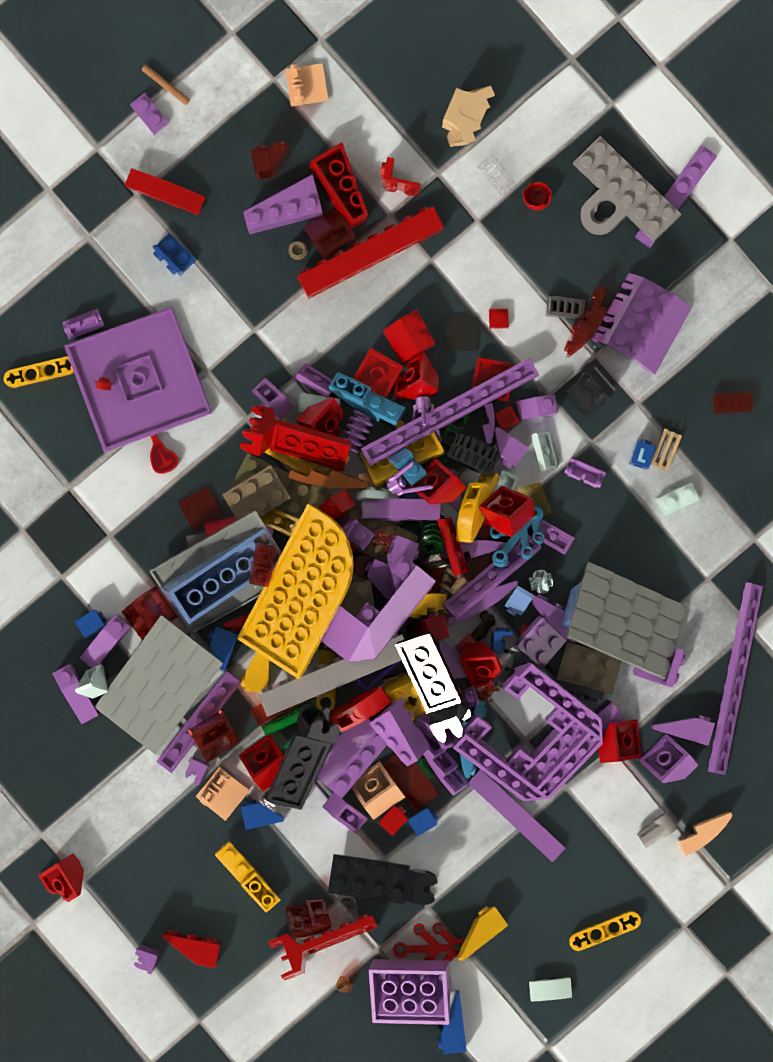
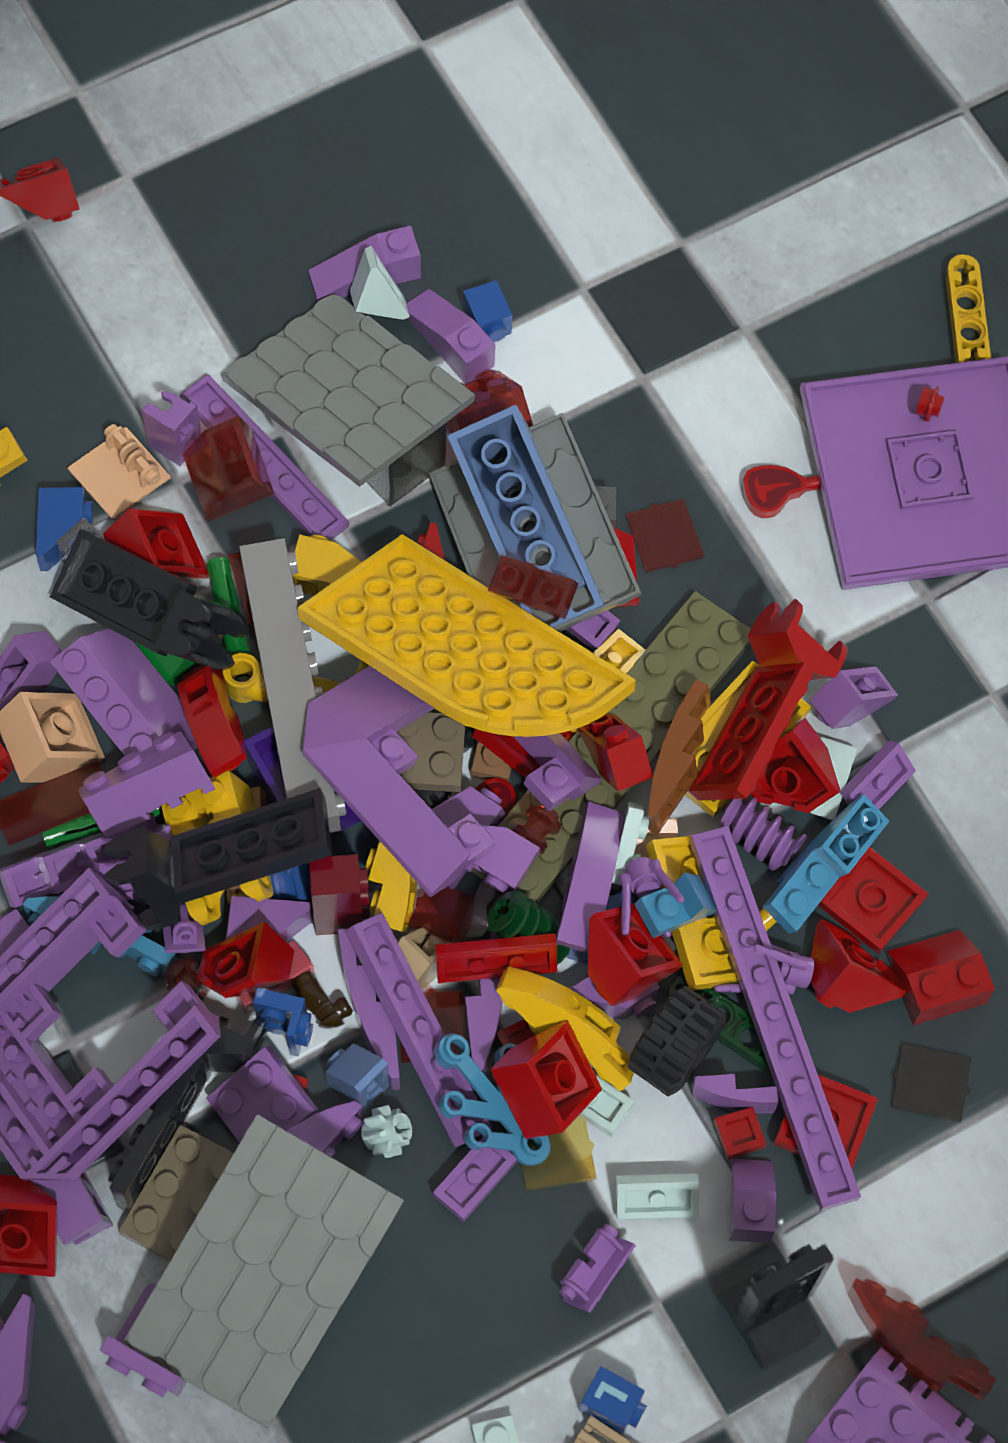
camera: 100 degrees right, 20 degrees down
blue slope [208,627,238,671] -> none
dark tan plate [222,465,292,520] -> none
red plate [489,309,509,329] -> none
medium lavender slope [494,427,529,468] -> none
flat silver slope [546,296,585,319] -> none

